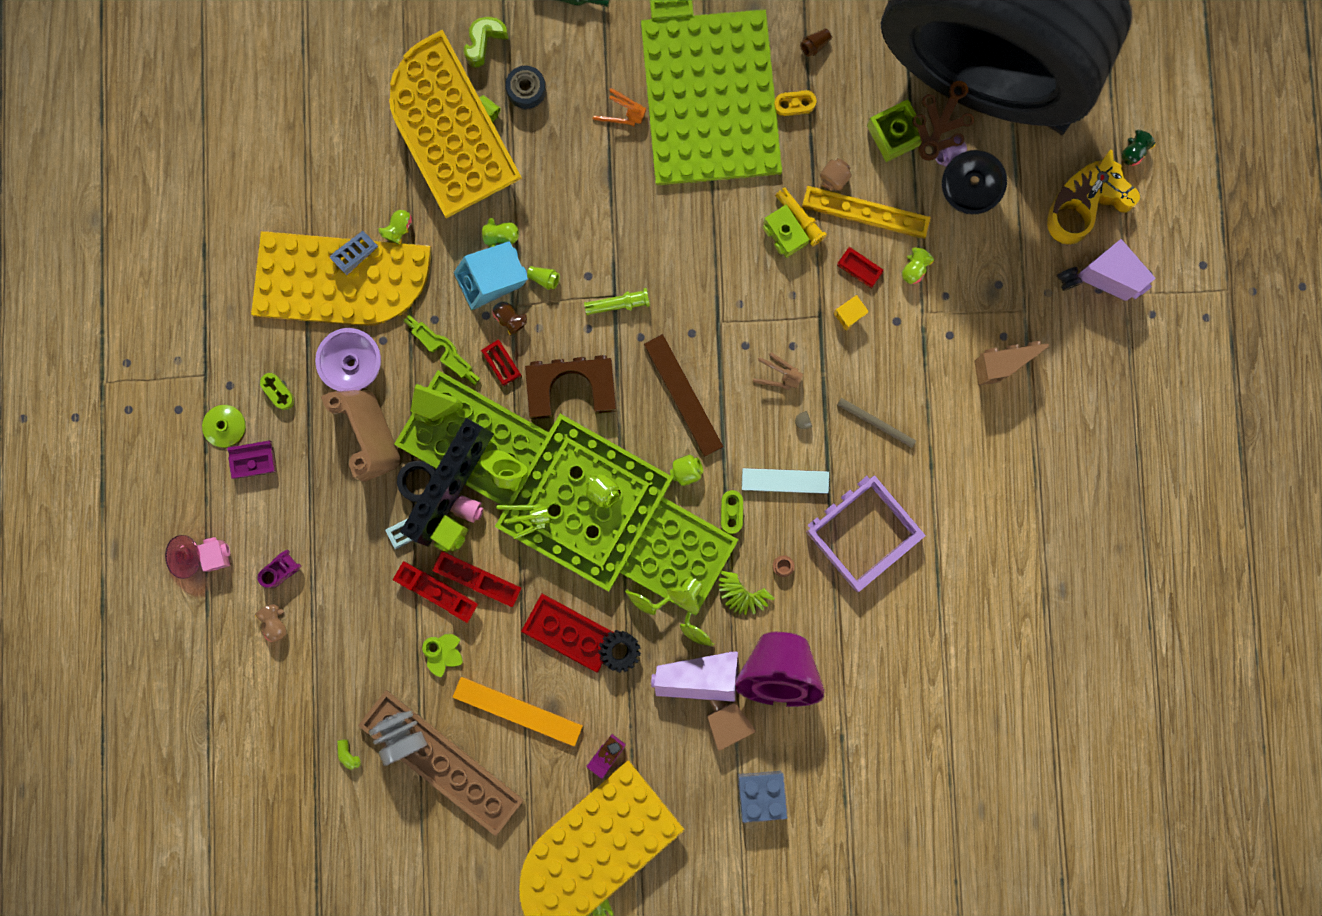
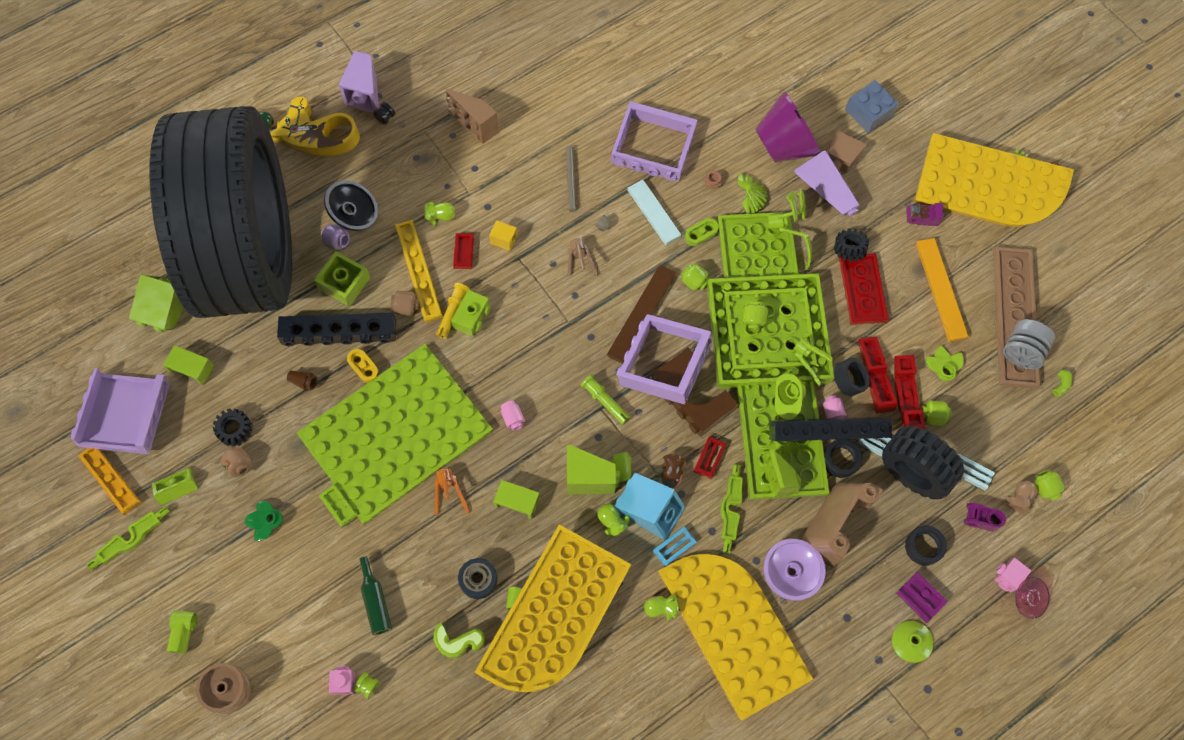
camera: 125 degrees left, 15 degrees down
lime beam [260,373,295,410] -> none
sand blue slope [330,231,378,275] -> none
lime brick [431,516,469,553] -> none
reddish brown plant [912,81,974,161] -> none
none -> black brick [277,313,396,346]
none -> lime panel [493,480,540,519]
none -> bright pink brick [501,401,525,431]
none -> lime slope [567,445,620,495]
none -> lavender window [617,314,712,405]
none -> medium azure tile [652,526,697,567]
none -> black tyre [834,358,869,396]
none -> black tyre [882,426,964,500]
none -> black tyre [905,525,947,566]
none -> lime head [921,400,952,427]
none -> light aqua tile [958,454,995,491]
none -> lime head [1034,470,1065,501]

